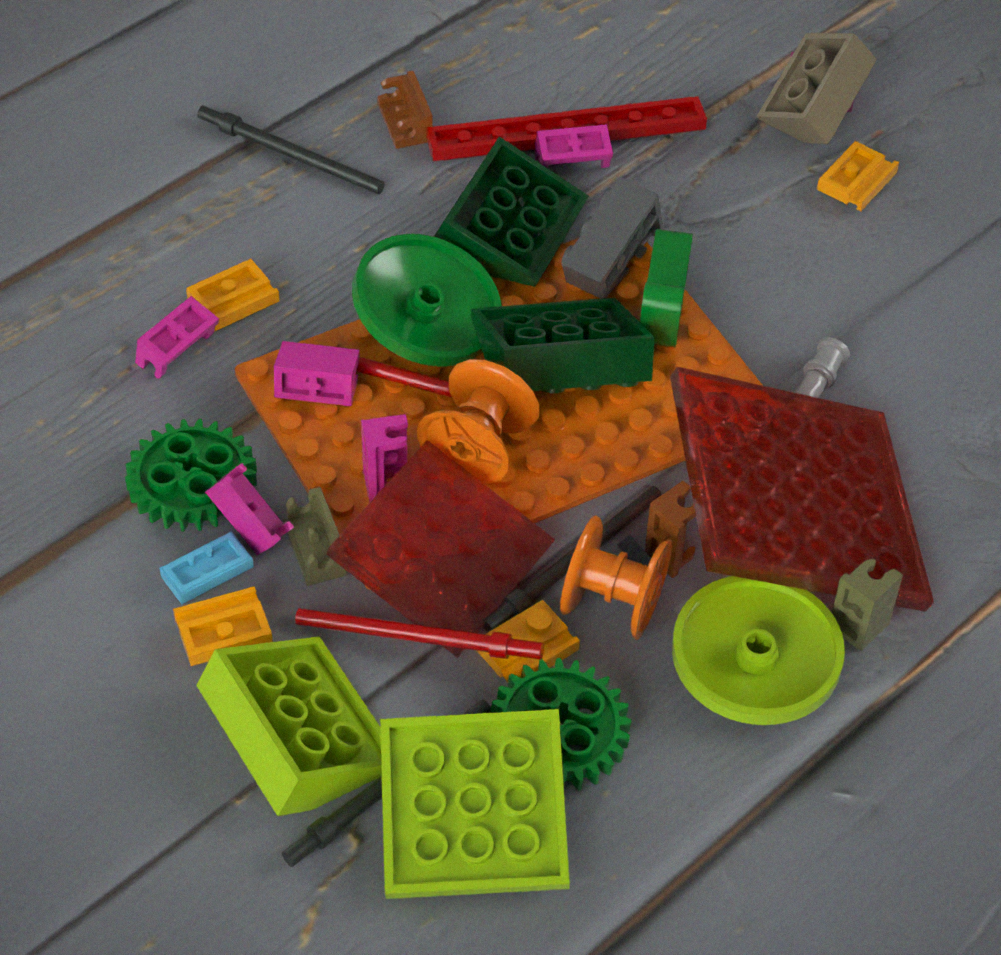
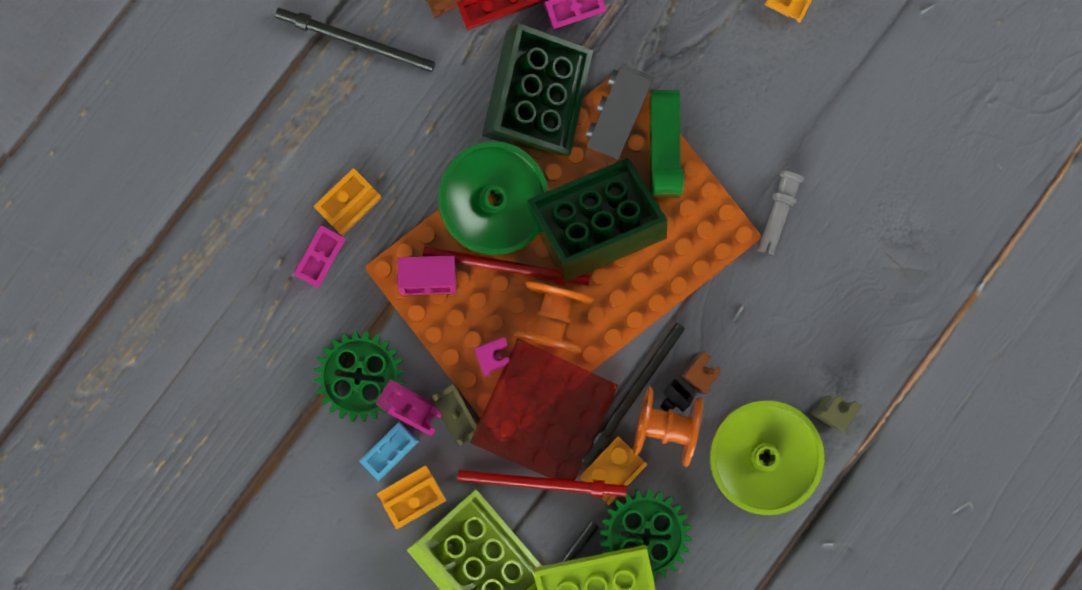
camera: 10 degrees left, 35 degrees up
clear red plate [670,367,934,612] -> none

